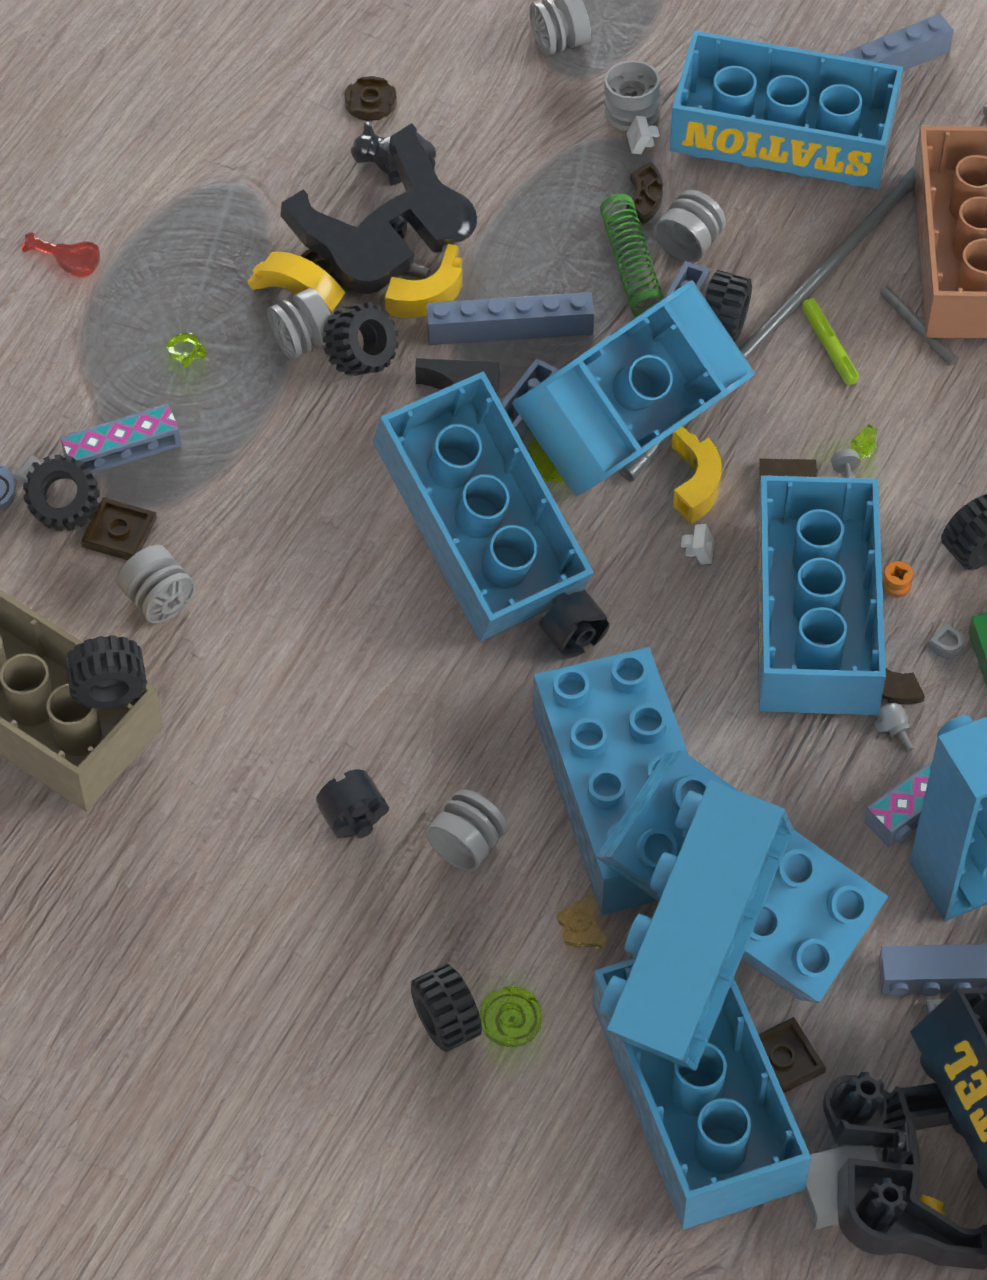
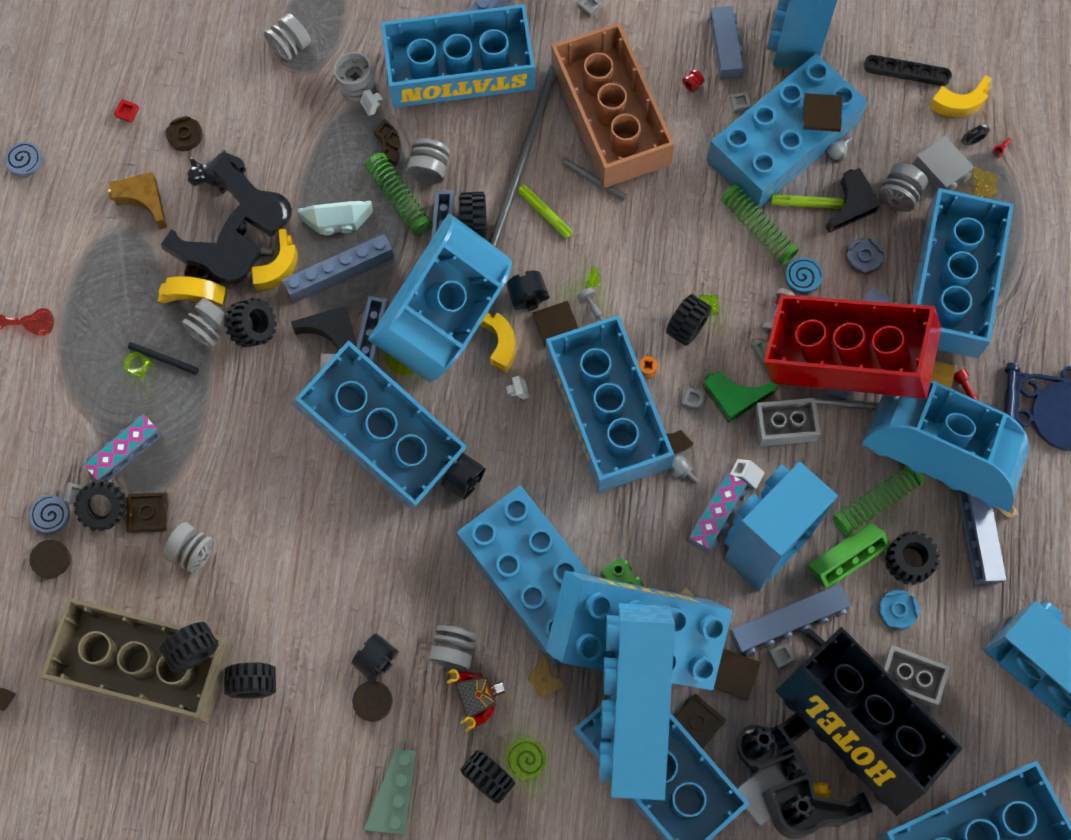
camera: 20 degrees left, 15 degrees up
none -> sand blue tile [5,142,43,177]
none -> pearl gold arch [108,172,167,229]
none -> red plate [114,99,139,123]
none -> black bar [128,342,199,375]
none -> black tyre [224,662,276,699]
none -> light aqua wedge [298,201,373,235]
none -> dark brown tile [352,681,393,722]
none -> sand green wing [364,749,417,835]
none -> torso [445,669,505,732]
none -> black brick [506,270,550,311]
none -> dark brown tile [714,648,761,701]

